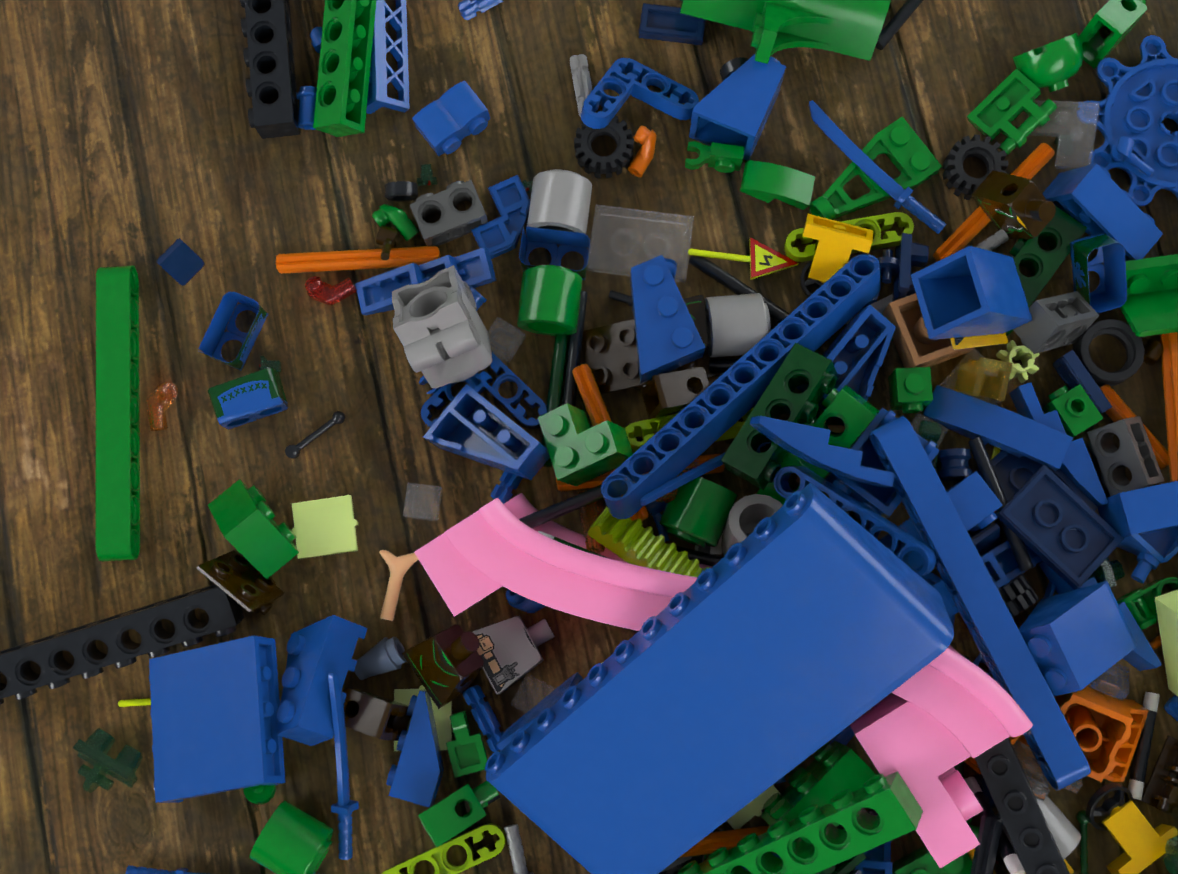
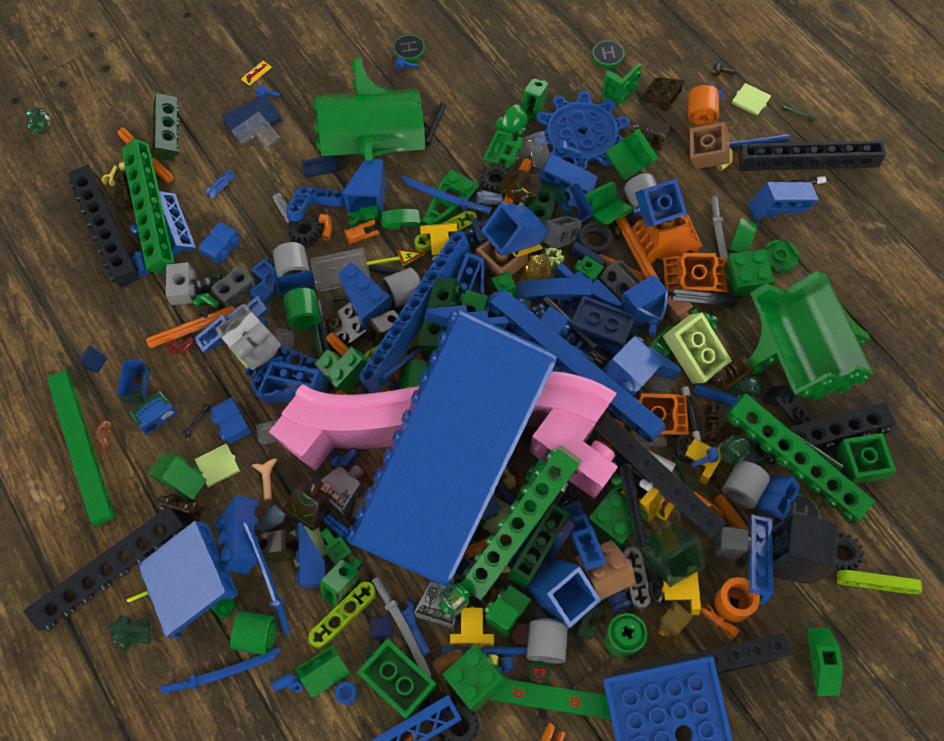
camera: 25 degrees left, 15 degrees down
none -> light grey brick [166,262,196,305]
none -> blue brick [210,397,251,444]
none -> orange hinge [344,219,379,245]
none -> sand blue cone [476,190,502,206]
none -> blue hand [691,448,719,468]

